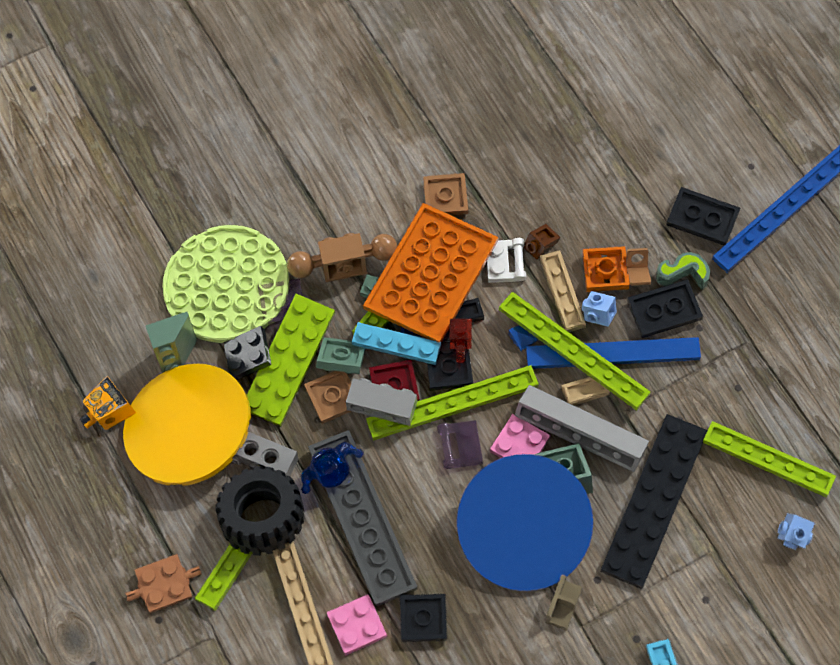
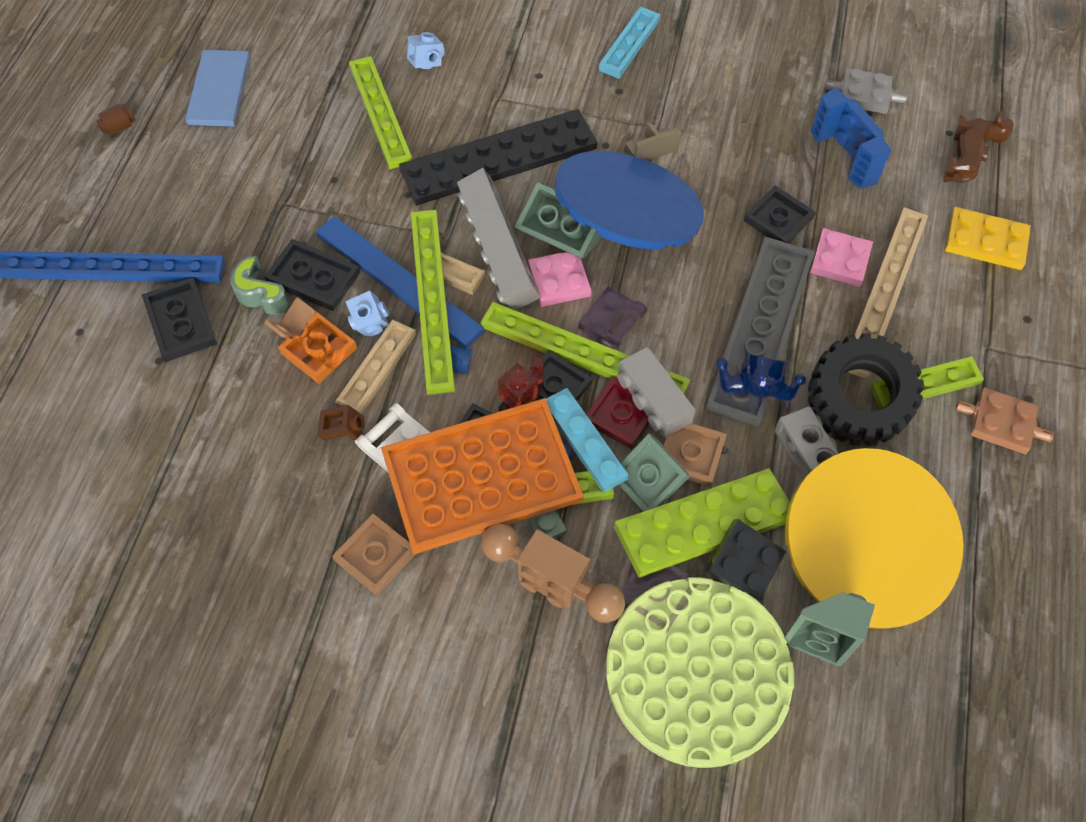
camera: 140 degrees left, 5 degrees down
torso [80,376,136,430] -> none

